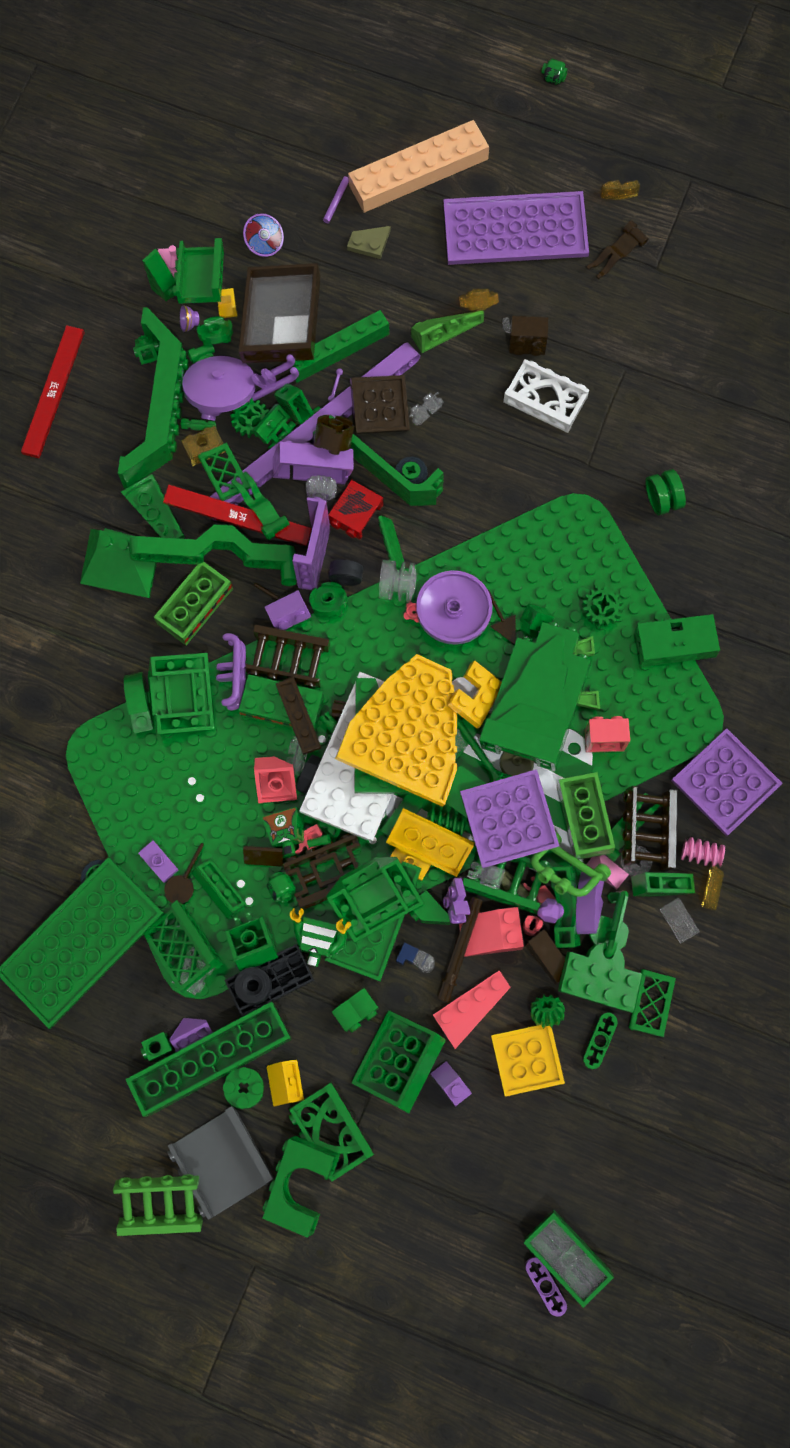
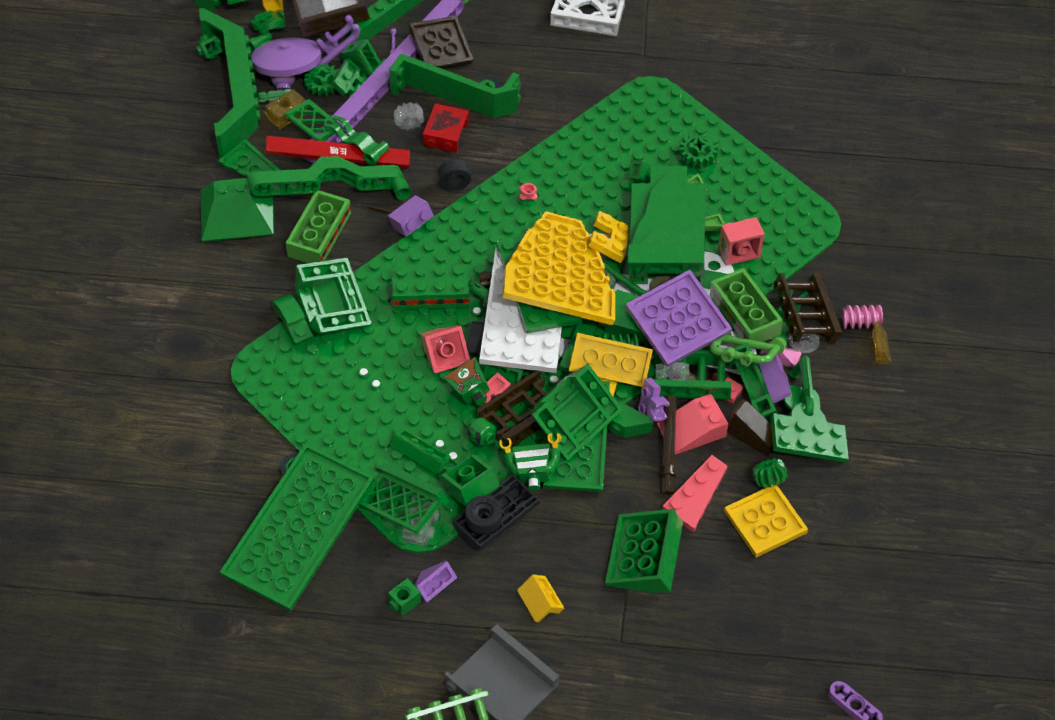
camera: 20 degrees left, 20 degrees down
red tile [21,325,85,459] -> none
green brick [125,1001,292,1117] -> none
medium lavender plate [138,841,179,883] -> none
dark brown piece [164,843,204,904] -> none
medium lavender piece [180,305,199,332] -> none
medium lavender piece [216,633,246,711] -> none
green plate [223,1067,264,1109] -> none
dark brown slope [243,846,284,867] -> none
dark brown fence [244,625,330,689] -> none
green arch [262,1136,340,1238] -> none
medium lavender piece [273,441,353,485] -> none
dark brown tile [276,677,321,755] -> none
clear hinge [286,736,307,777] -> none
green fence [288,1083,374,1182] -> none
medium lavender panel [293,497,330,590] -> none
green piece [307,834,331,848] -> none
green plate [309,582,348,617] -> none
dark brown brick [313,415,354,455] -> none
green brick [332,988,379,1033] -> none
green slope [378,515,406,573] -> none
clear wheel [379,560,417,602] -> none
leg [396,943,435,973] -> none
clear hinge [408,392,444,426] -> none
medium lavender dish [416,570,492,644] -> none
medium lavender slope [431,1061,472,1107] -> none
dark brown piece [488,590,516,645] -> none
coral hinge [523,915,543,936] -> none
clear brick [523,1210,614,1308] -> none
medium lavender rock [538,898,564,923] -> none
green beam [583,1013,618,1069] -> none
green window [629,969,676,1037] -> none
green slope [631,872,695,897] -> none
green brick [635,614,720,667] -> none
green wheel [645,469,686,516] -> none
clear slope [660,898,700,944] -> none
medium lavender plate [671,728,783,837] -> none

